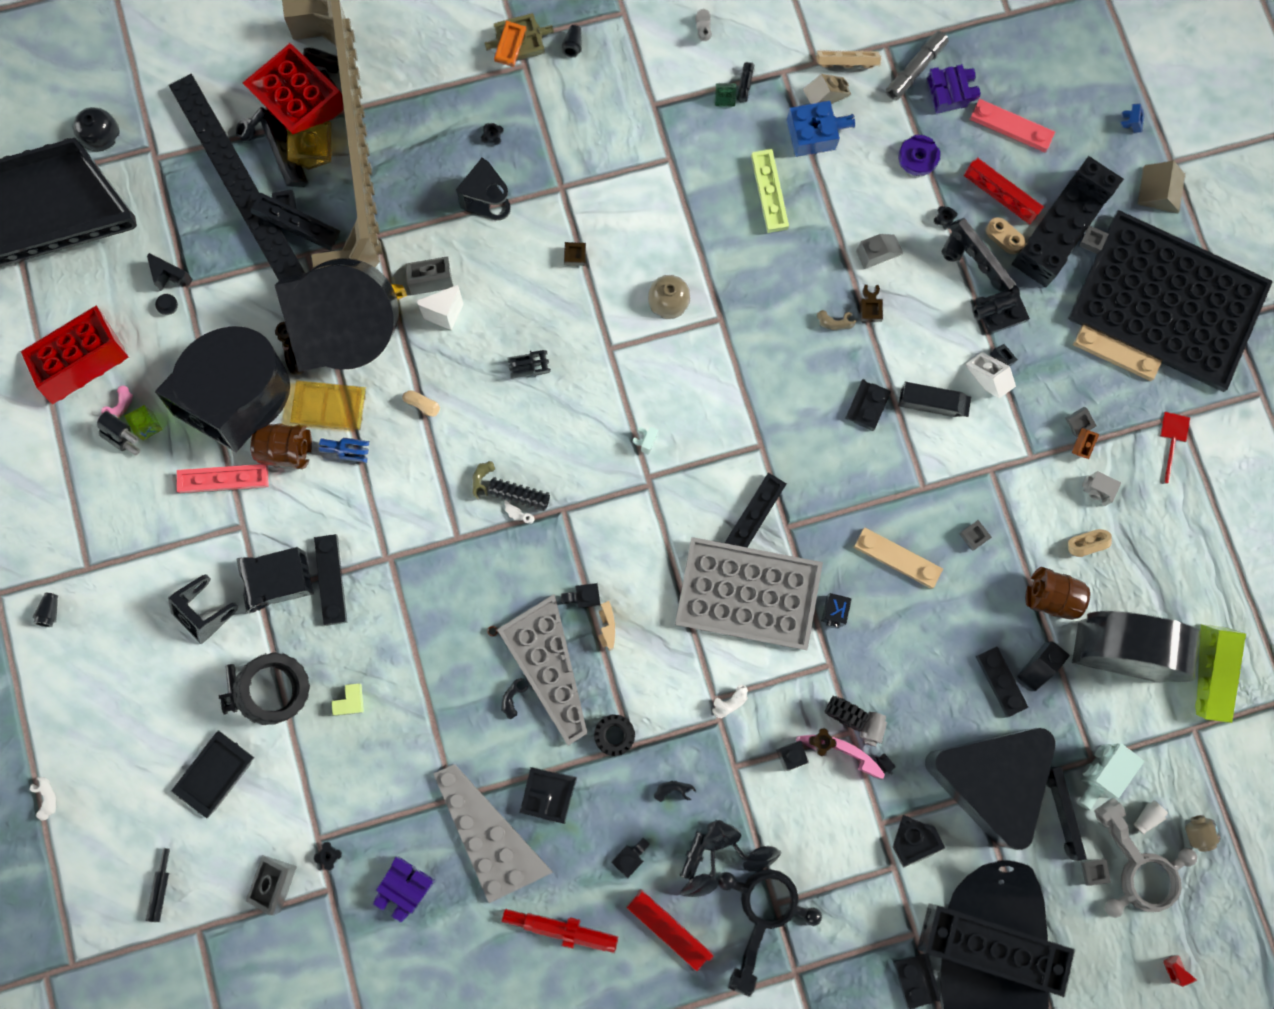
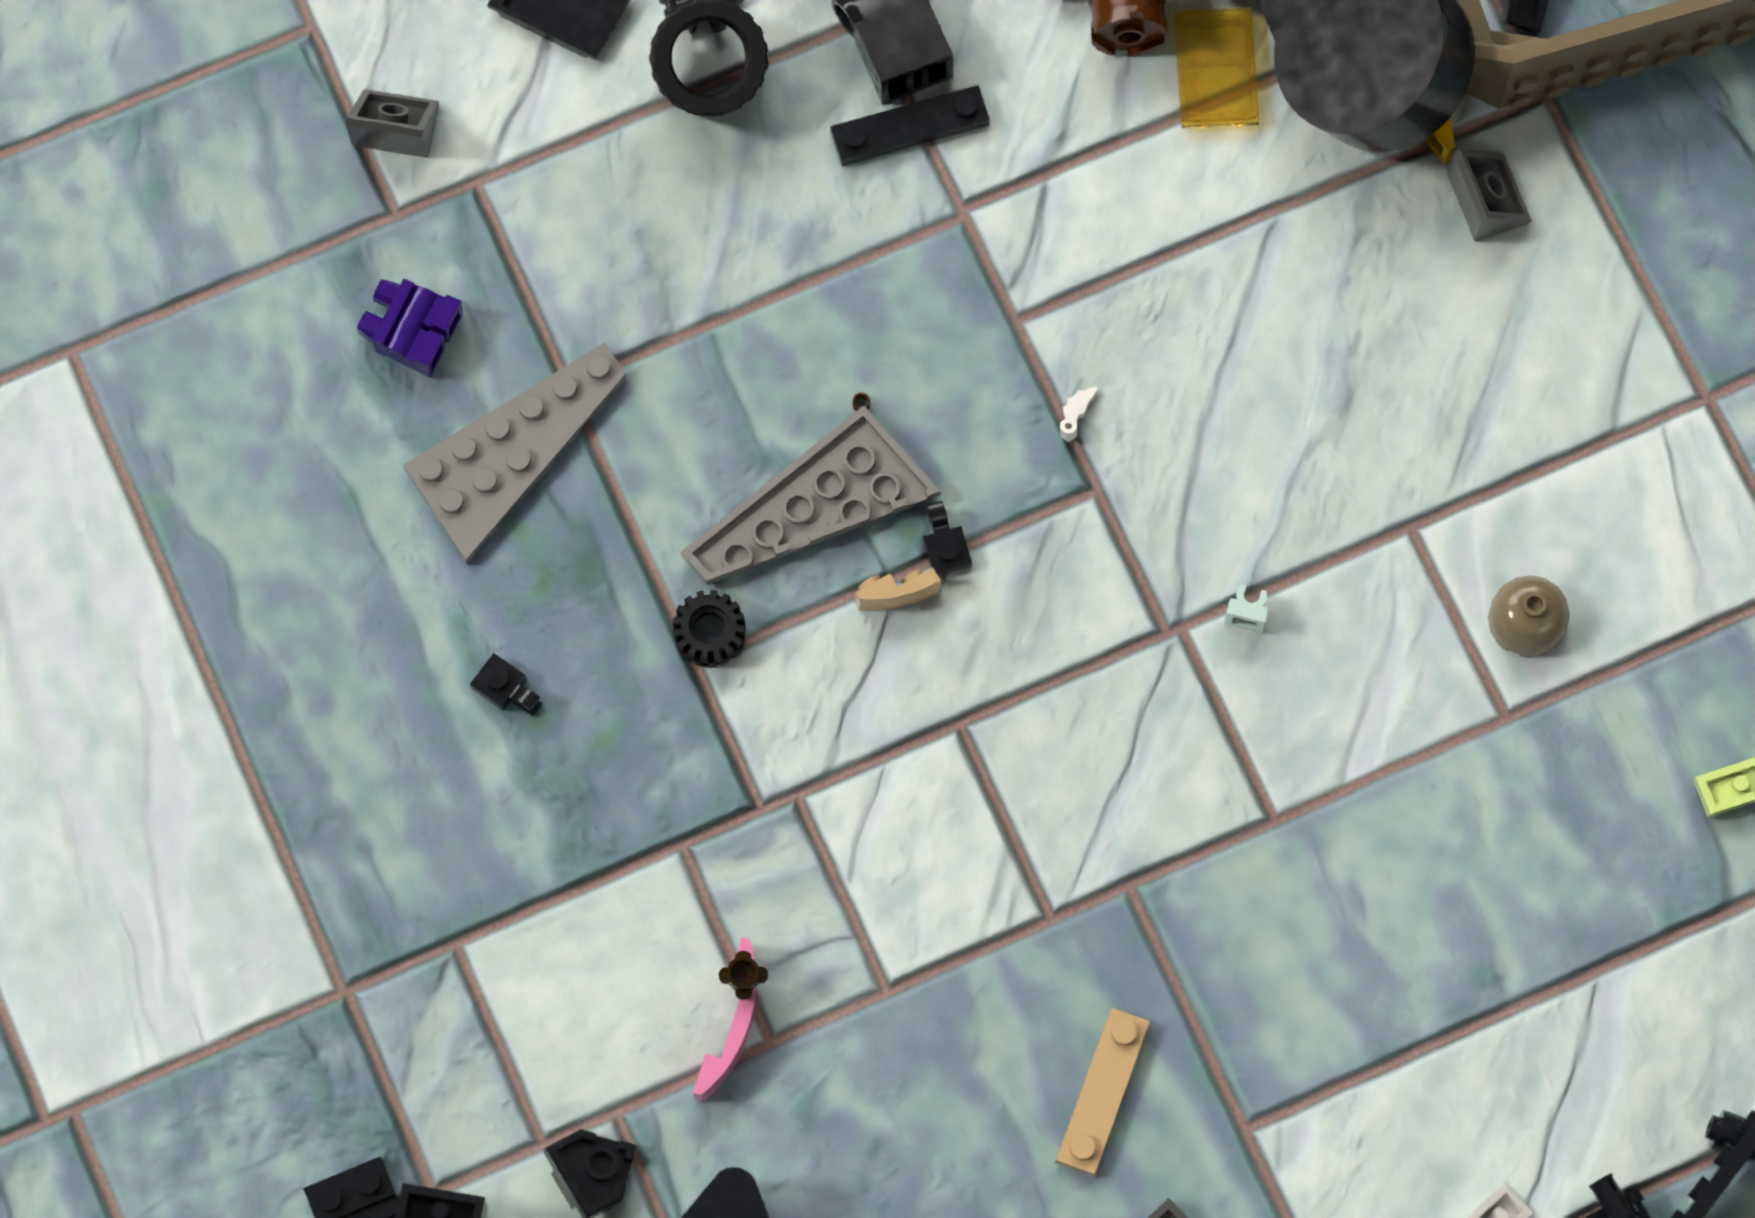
camera: 90 degrees right, 5 degrees down
black plate [314,842,342,871] -> none
blue arm [319,437,370,463] -> none
yellowish green piece [332,683,364,716] -> none
tan piece [402,390,440,417] -> none
white slope [417,285,464,330] -> none
black hose [456,157,511,221] -> none
olive piece [472,461,495,500] -> none
black piece [488,477,550,511] -> none
black piece [501,678,528,720] -> none
red piece [502,909,619,953] -> none
black arm [507,350,551,379] -> none
black plate [520,767,578,824] -> none
dark brown plate [564,242,586,266] -> none
red fence [626,889,714,971] -> none
black piece [654,780,696,802] -> none
light grey plate [675,537,823,650] -> none
black plant [680,820,782,897] -> none
black pin [680,831,706,880] -> none
white piece [712,685,748,718] -> none
black piece [718,869,822,997] -> none
black plate [724,472,787,548] -> none
black brick [776,741,809,771] -> none
dark tan piece [817,310,856,331] -> none
black brick [821,593,852,629] -> none
black tyre [824,695,869,732] -> none
black plate [845,379,891,431] -> none
dark grey slope [856,234,903,269] -> none
dark brown plate [860,284,883,322] -> none
light grey brick [860,711,887,747] -> none
black plate [875,753,896,775] -> none
black piece [898,381,971,417] -> none

